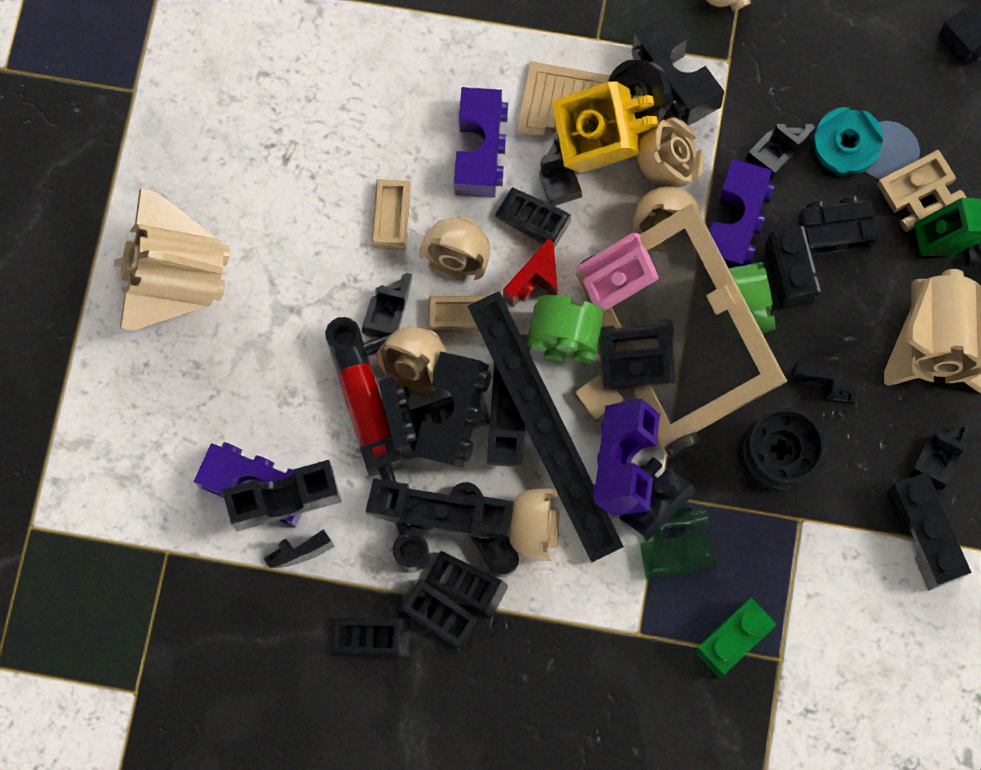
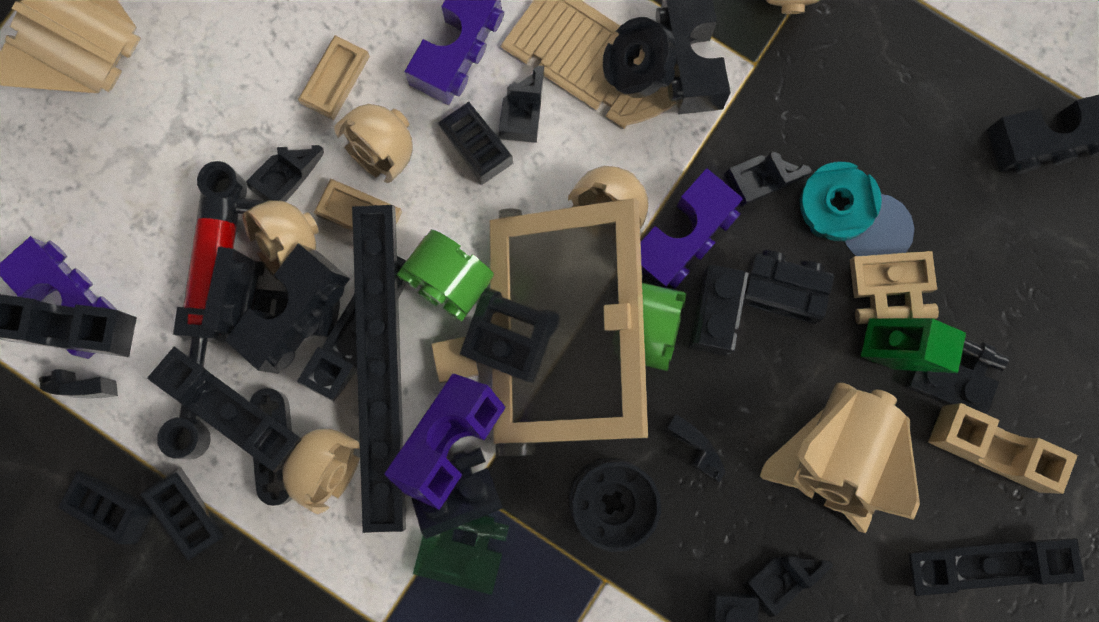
camera: 20 degrees right, 5 degrees up
black slope [425,551,508,617] -> none
red slope [503,239,558,308] -> none
yellow hinge [551,81,658,173] -> none
bright pink plate [577,232,659,312] -> none
tan cylinder [637,118,704,188] -> none

